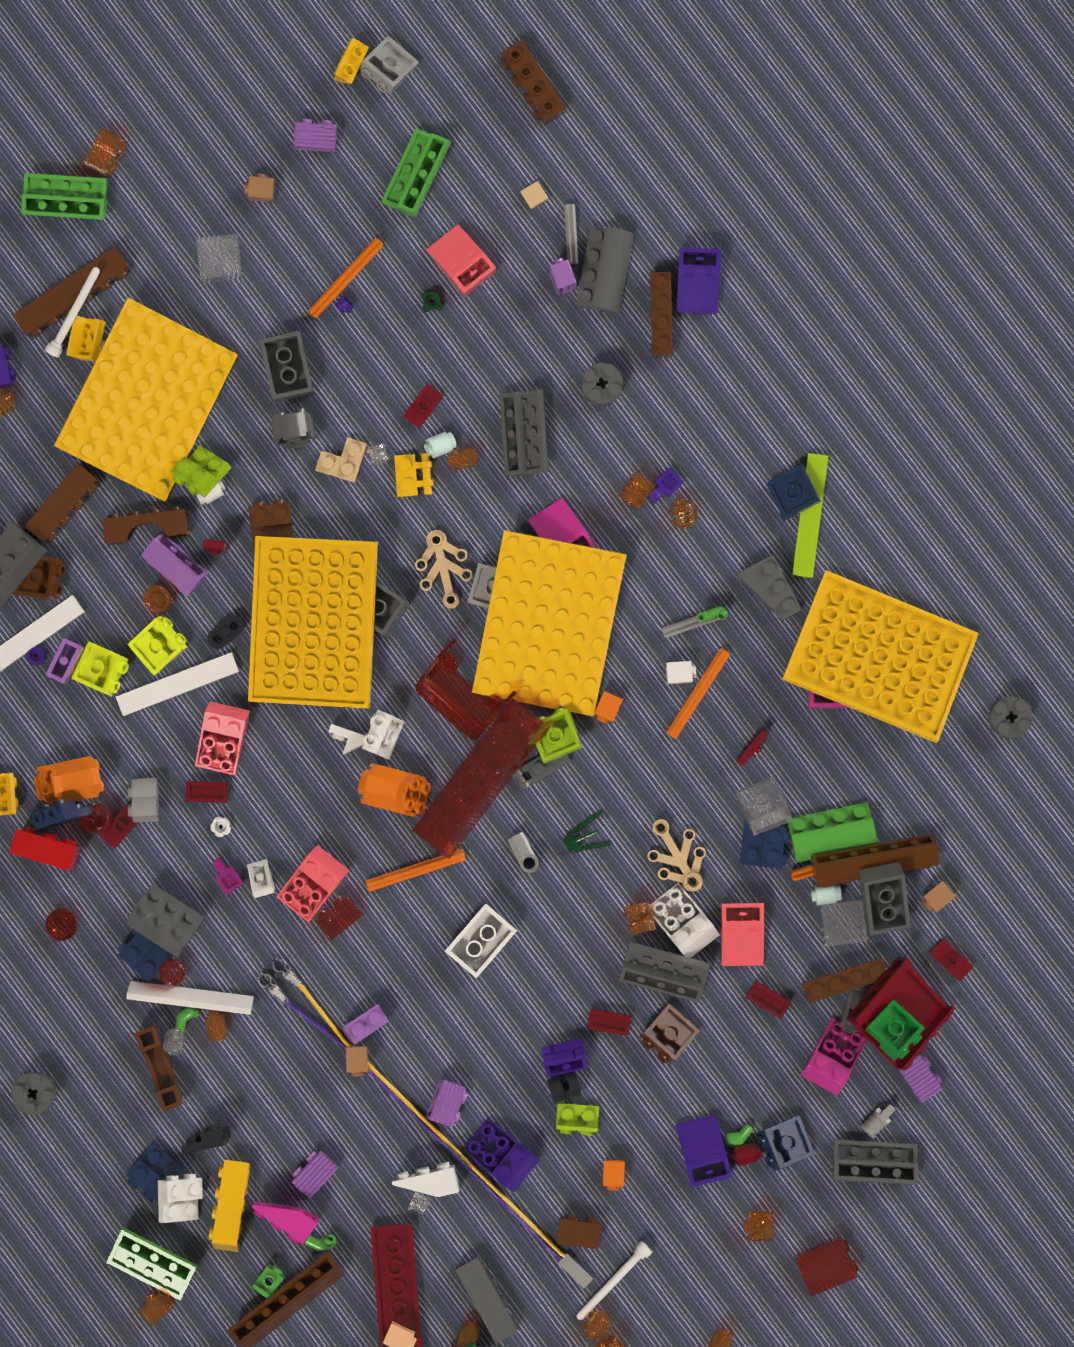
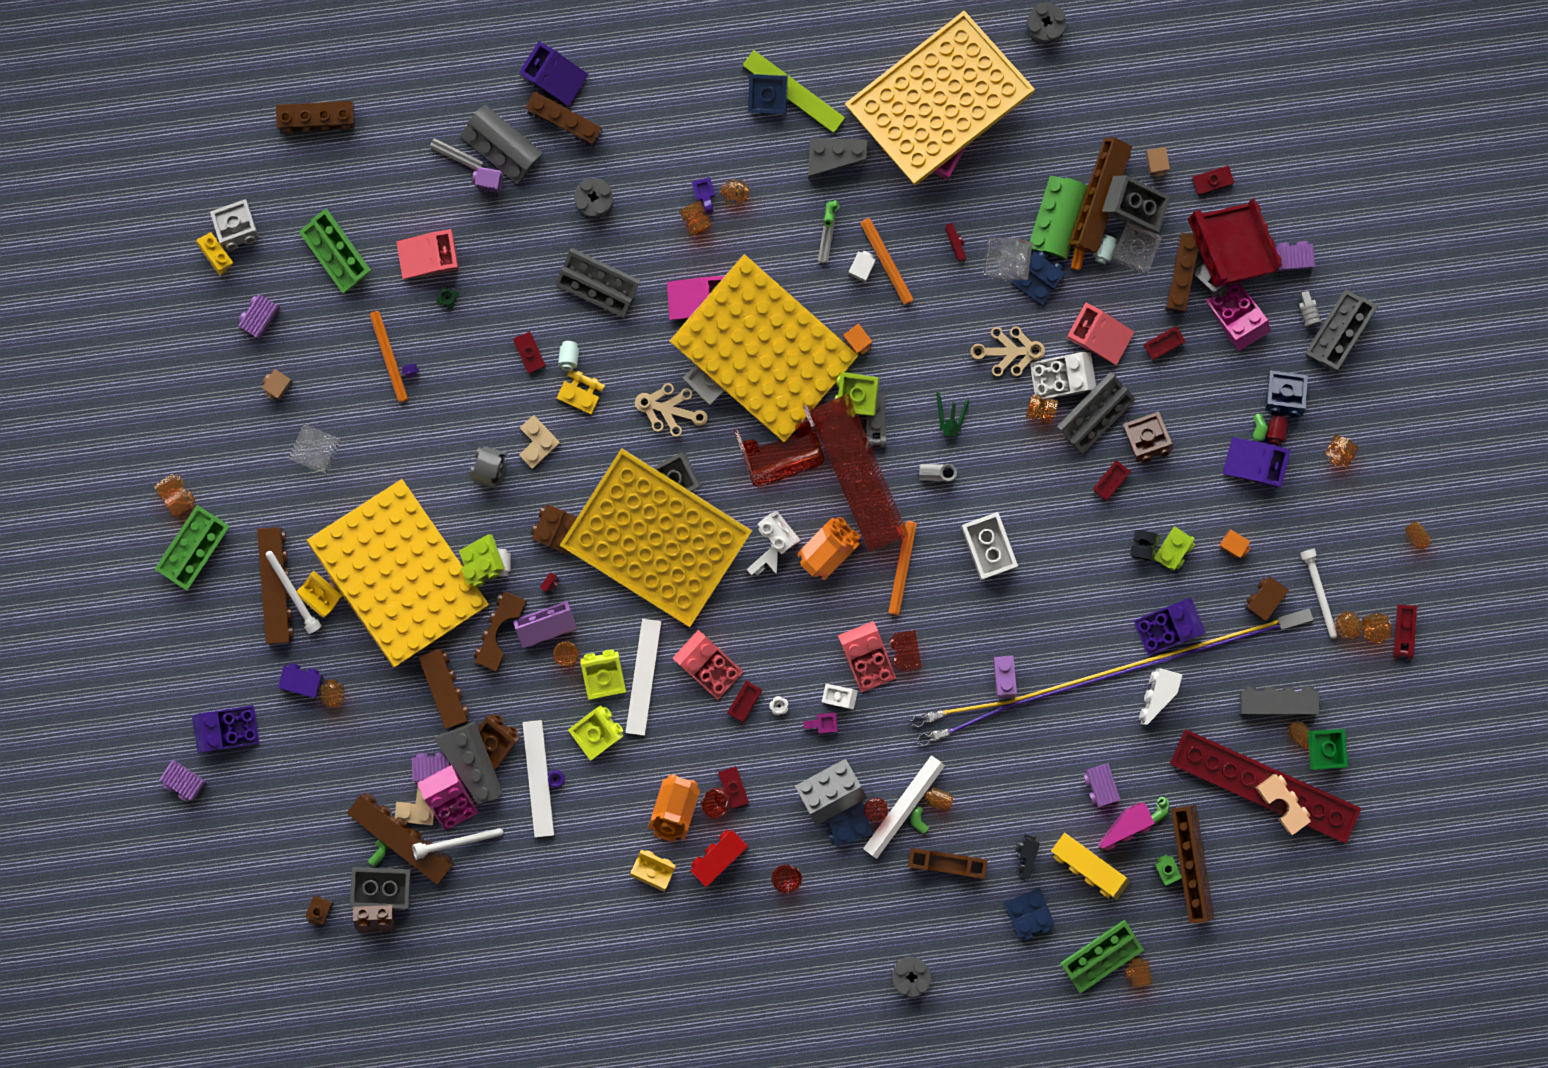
camera: 65 degrees left, 0 degrees up
dark blue plate [31,799,93,830] -> none
medium lavender brick [45,638,85,685] -> none
light grey brick [128,778,159,823] -> none
white plate [158,1174,203,1223] -> none
clear wheel [163,1028,185,1055] -> none
black plate [207,615,245,649] -> none
dark grey brick [259,331,314,403] -> none
medium nougat brick [346,1046,368,1076] -> none
clear wheel [366,444,391,466] -> none
clear wheel [407,1191,431,1216] -> none
medium lavender brick [426,1078,467,1127] -> none
clear orange brick [447,447,479,471] -> none
tan tile [520,181,548,210] -> none
dark purple brick [541,1039,588,1077] -> none
clear red brick [794,1236,859,1297] -> none
green plate [866,1000,925,1061] -> none

